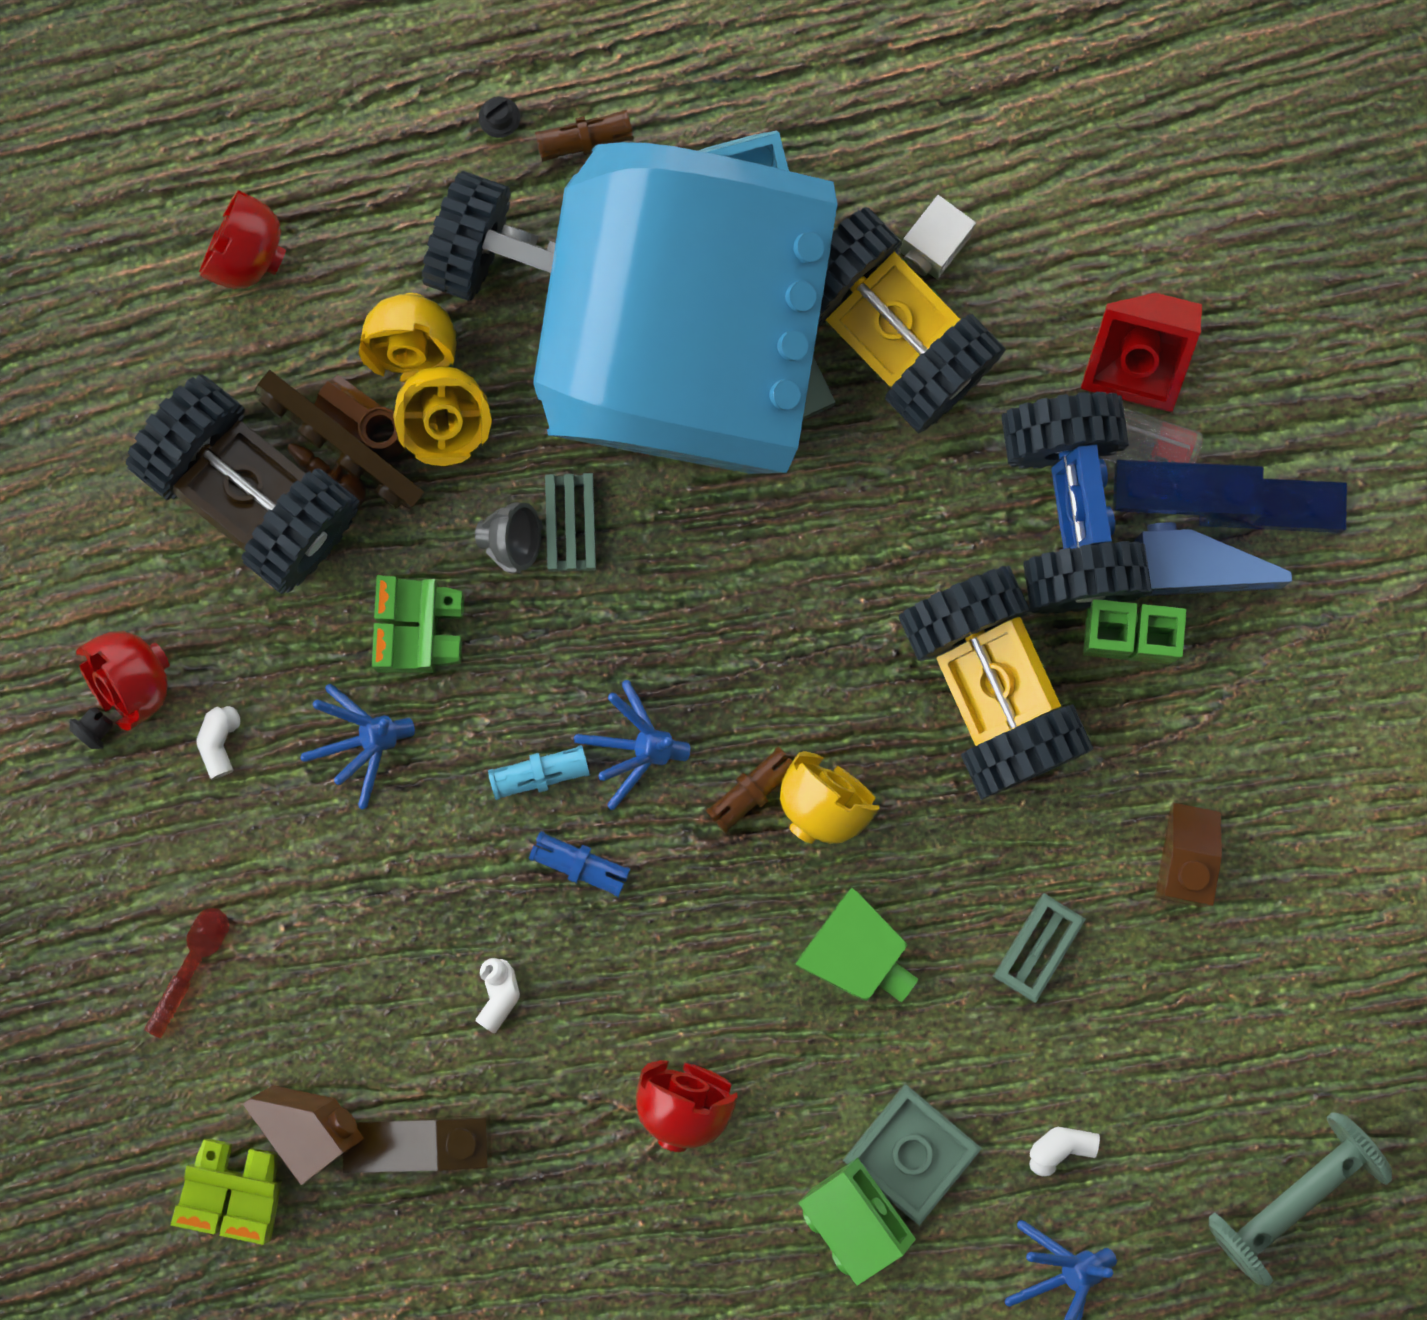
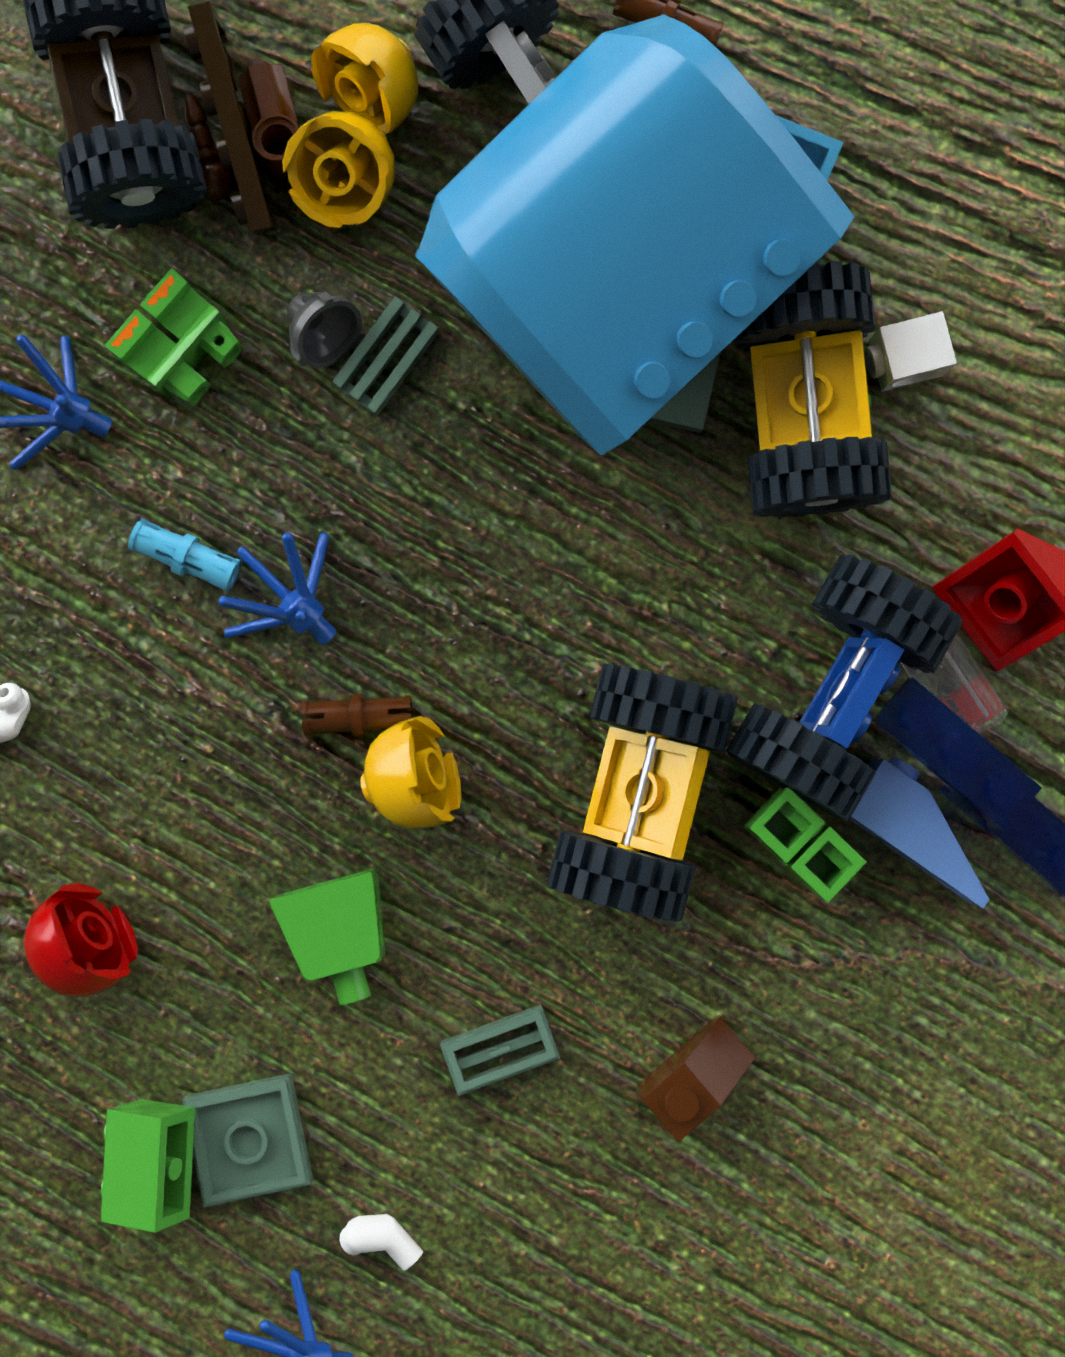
camera: 40 degrees right, 5 degrees up
blue pin [529,831,631,897] -> none

